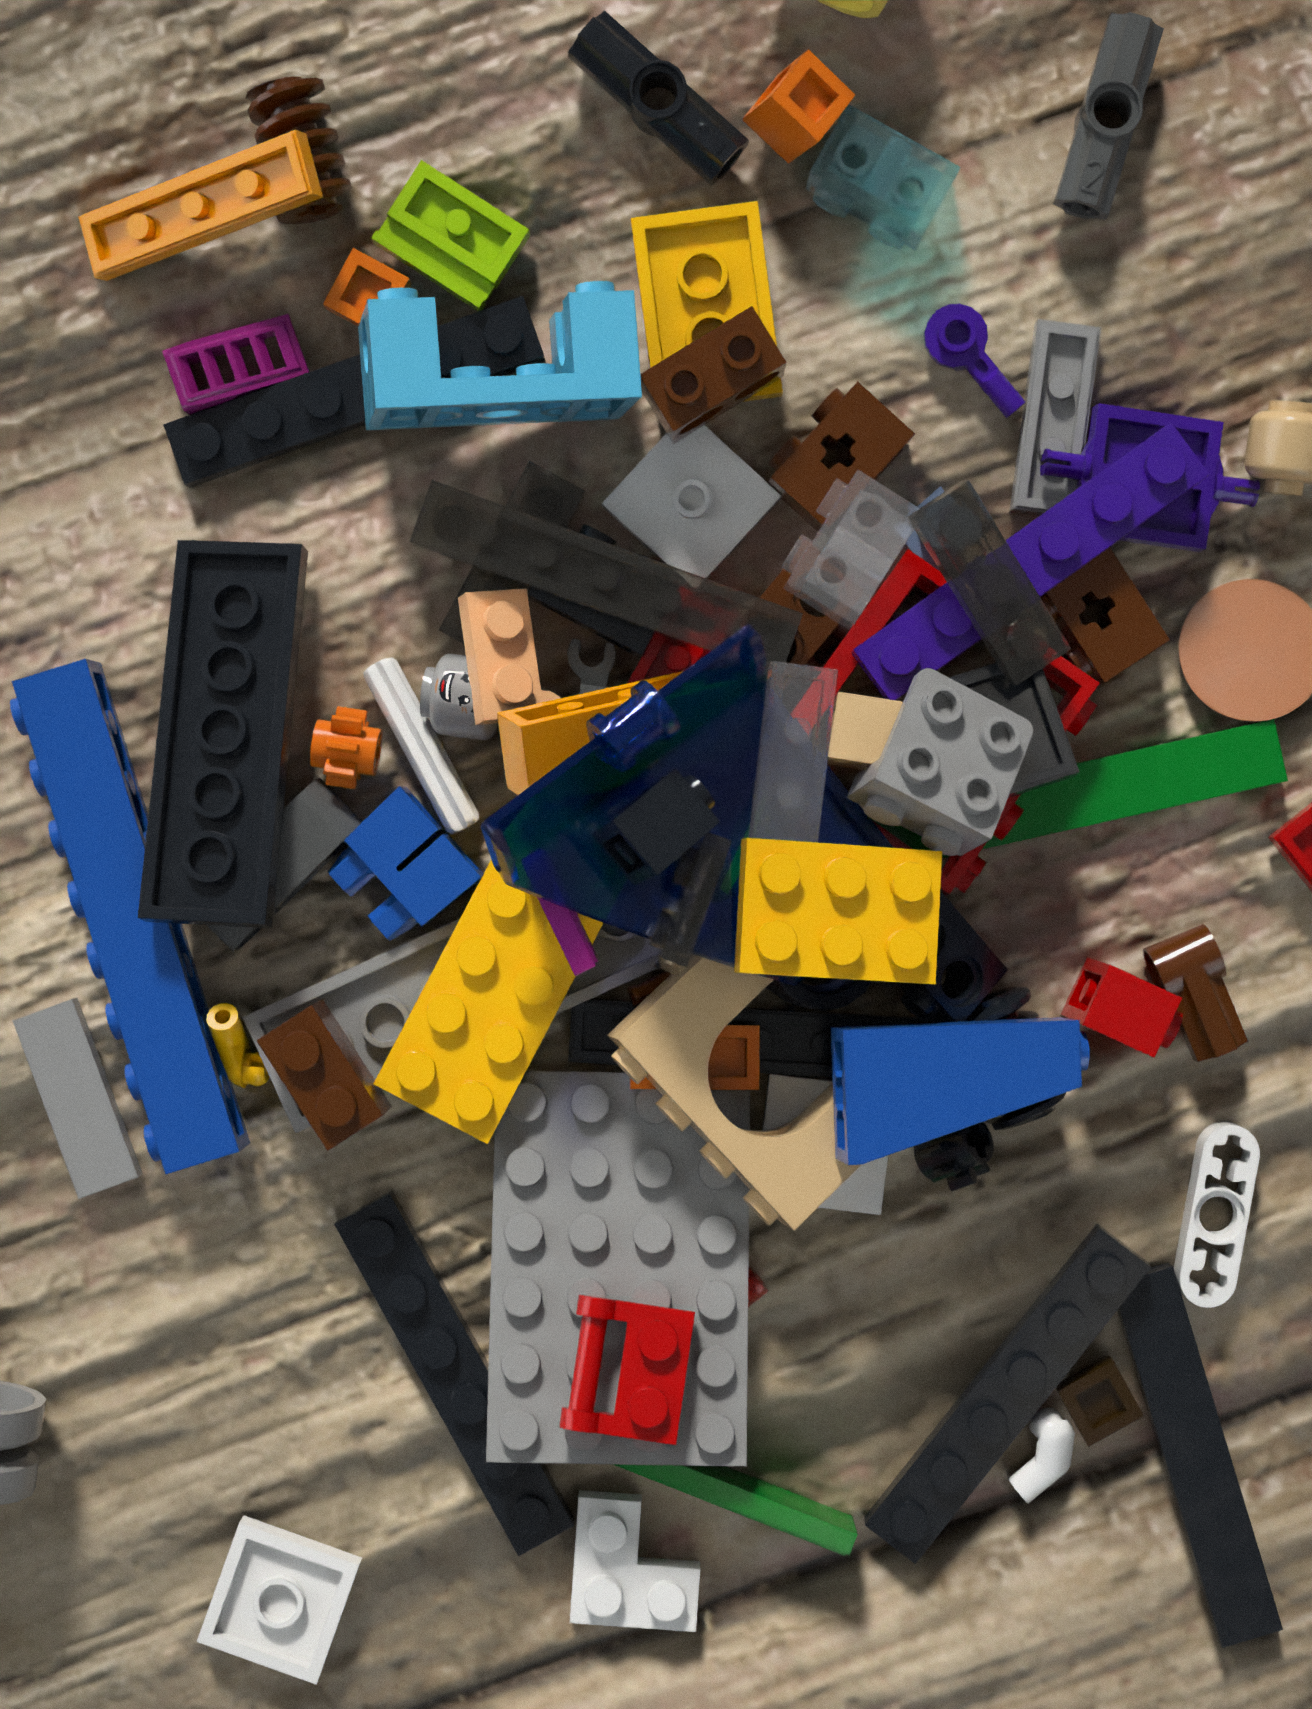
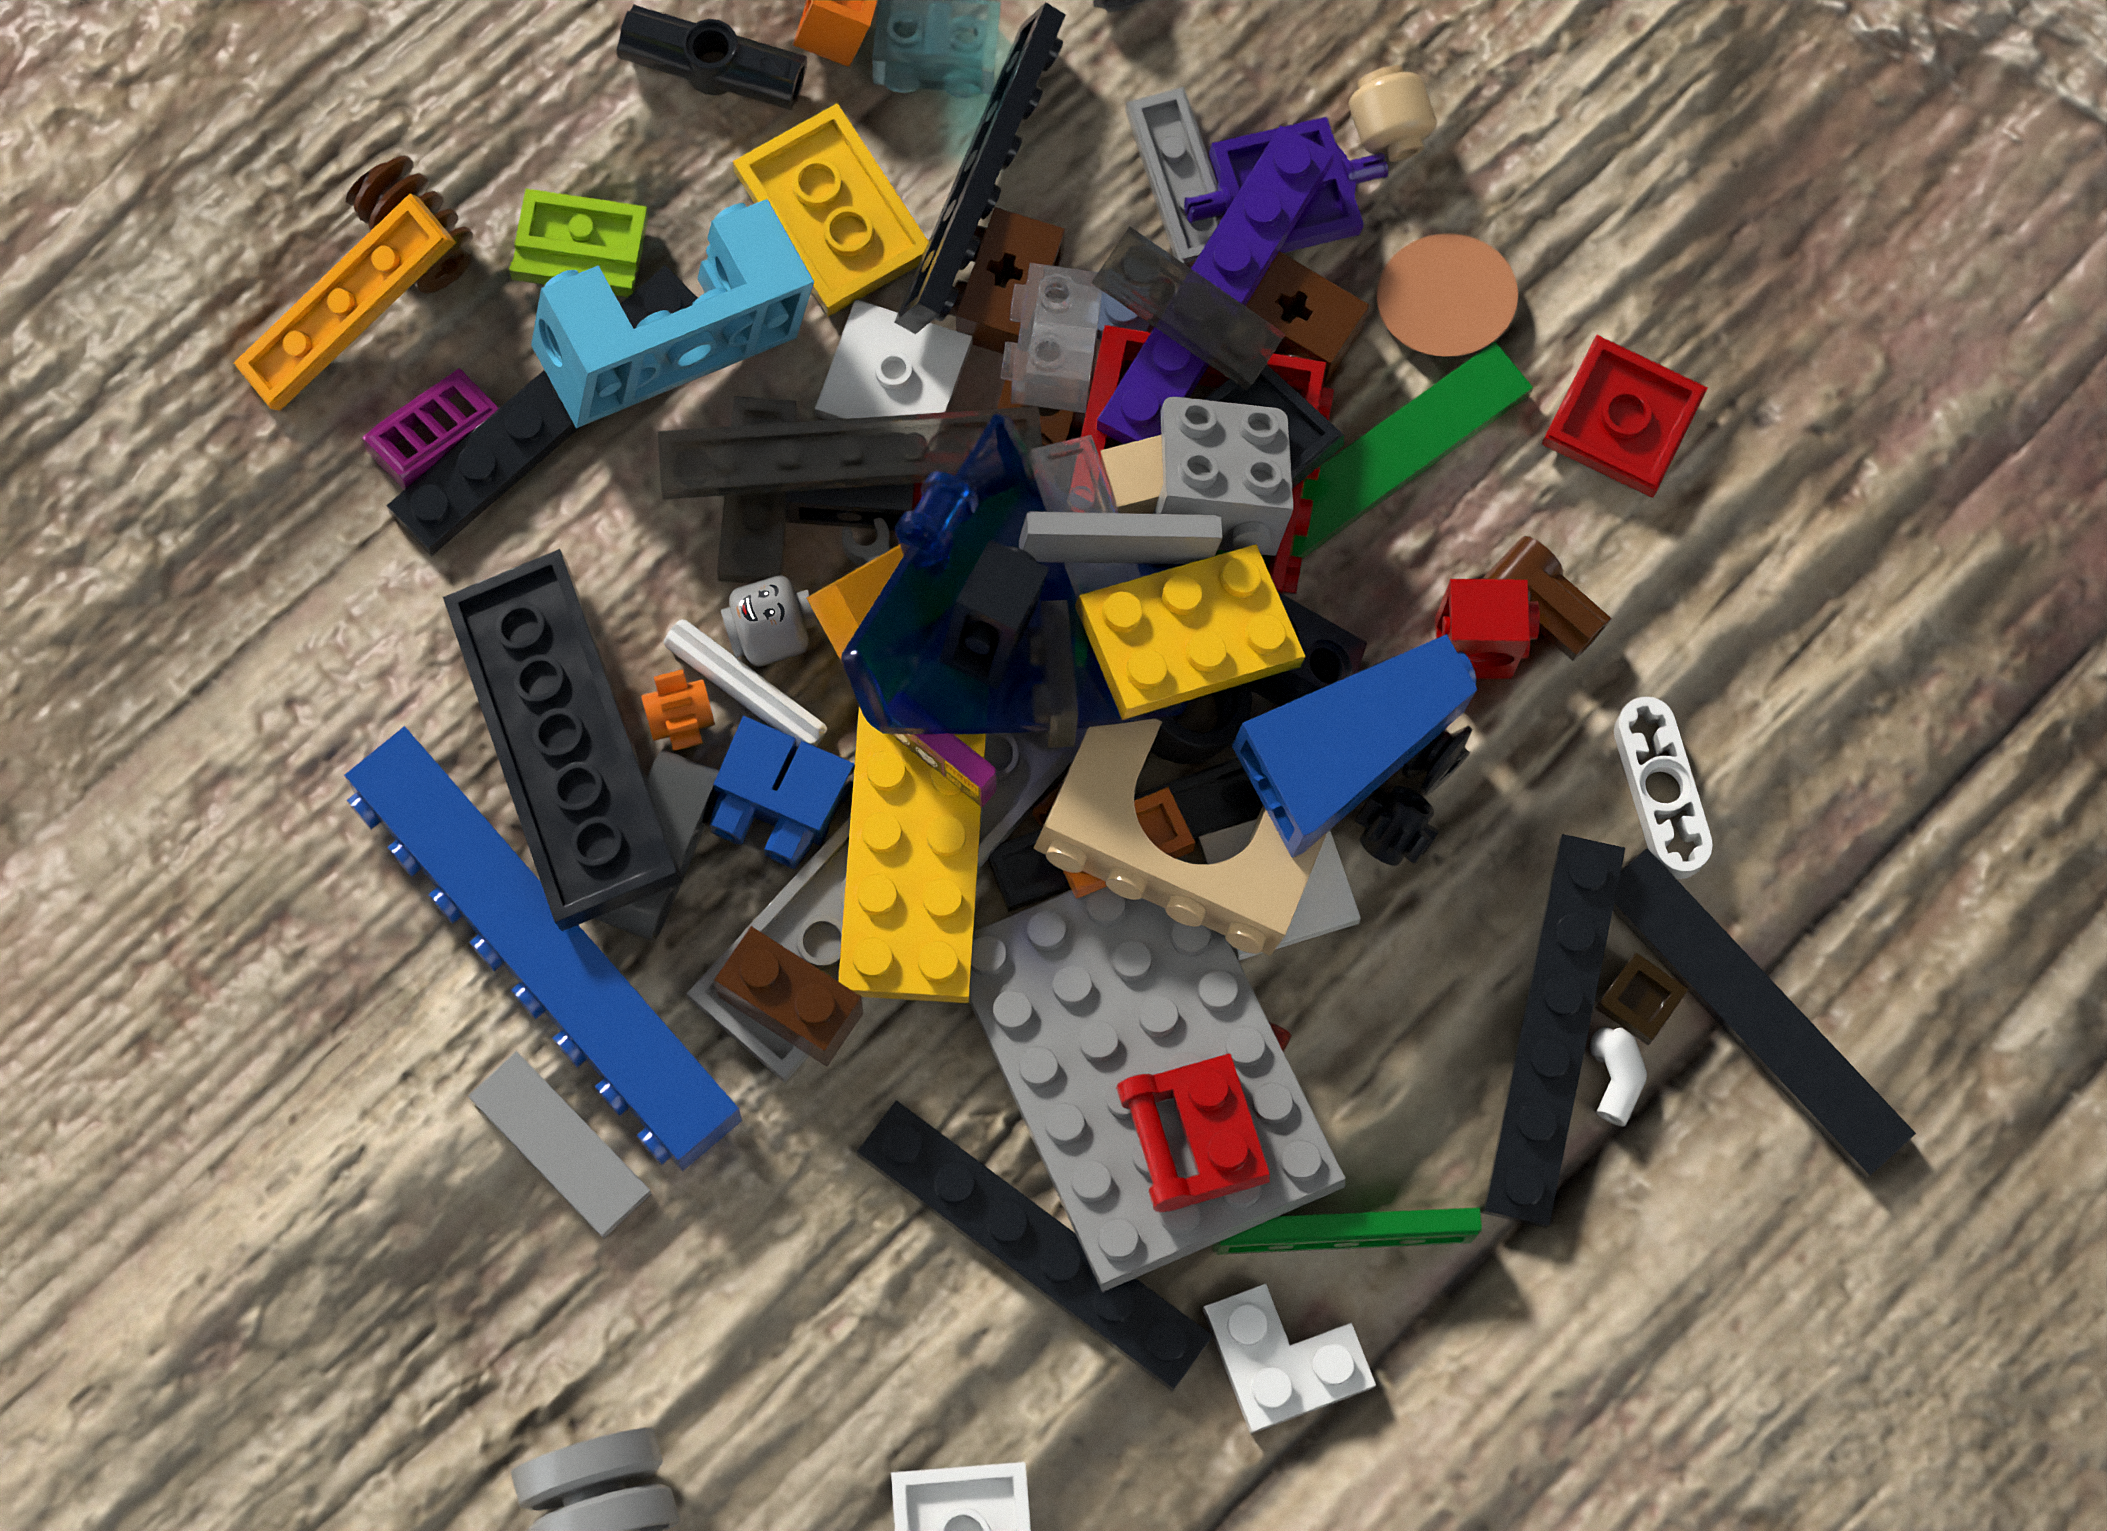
camera: 30 degrees left, 15 degrees down
yellow arm [206,1003,269,1088] -> none
orange plate [323,248,412,326] -> none
light nougat hinge [458,588,560,725] -> none
reddish brown brick [640,306,787,444] -> none
dark purple plate [924,303,1026,419] -> none
none -> black plate [894,2,1066,334]
none -> light grey tile [1019,512,1223,564]

